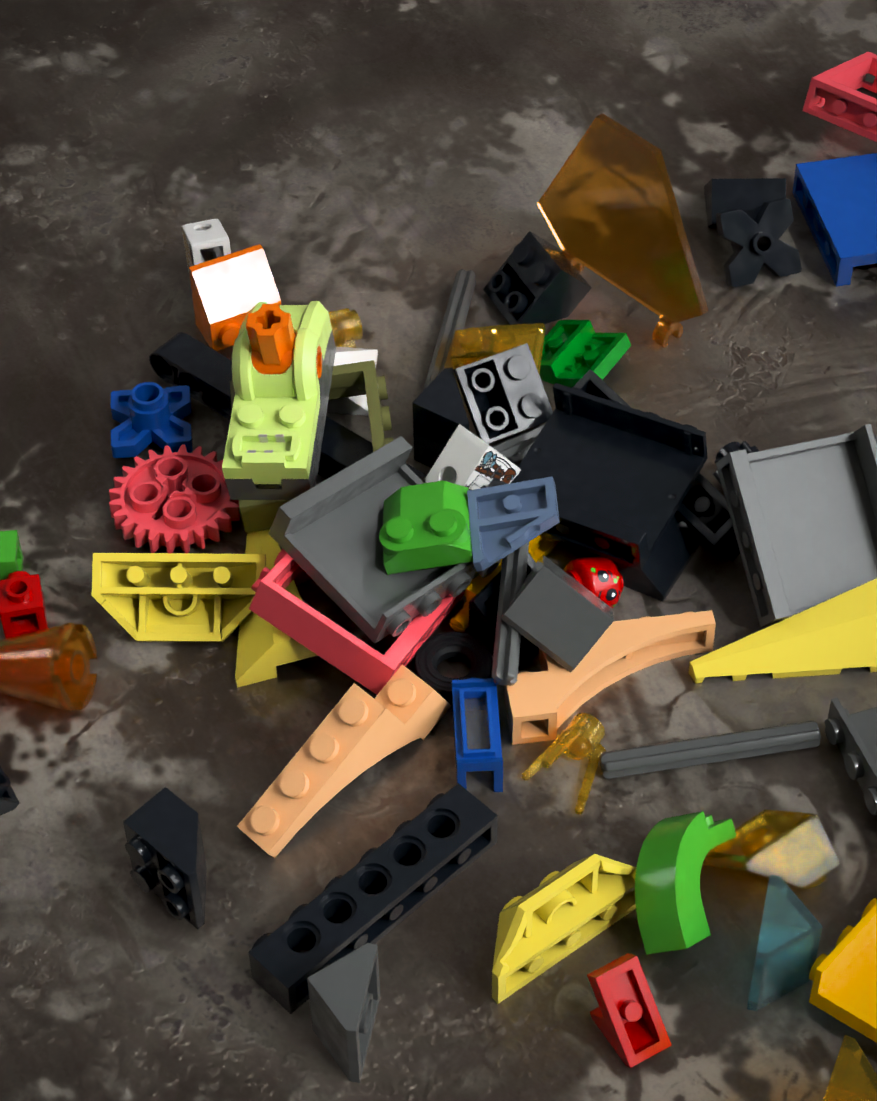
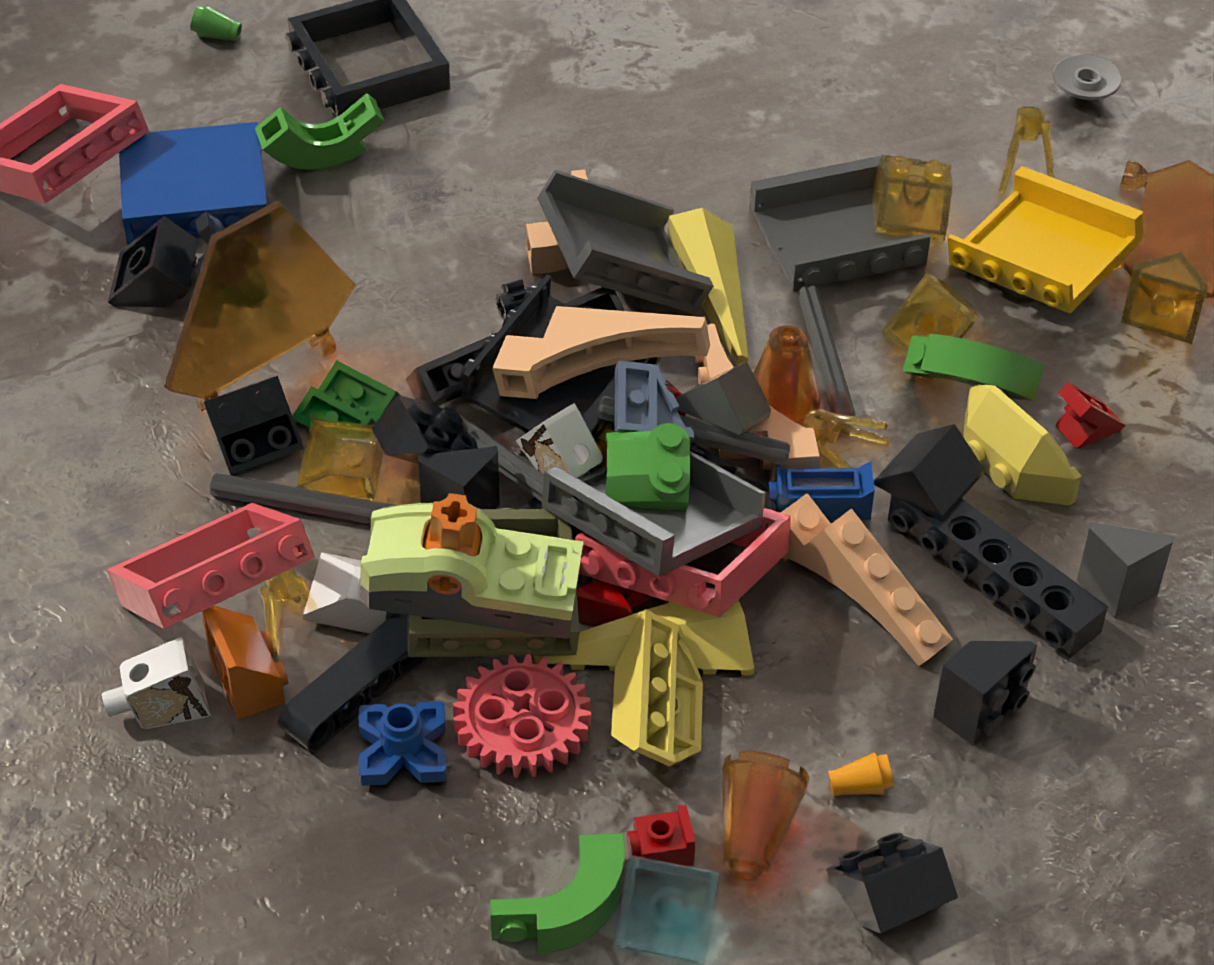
camera: 90 degrees left, 0 degrees up
clear light blue slope [747,874,823,1011] -> none
none -> coral window [107,503,315,629]
none -> light nougat arch [493,306,711,399]
none -> clear orange cone [753,325,820,426]
none -> light orange cone [828,752,894,797]
none -> black slope [874,424,984,521]

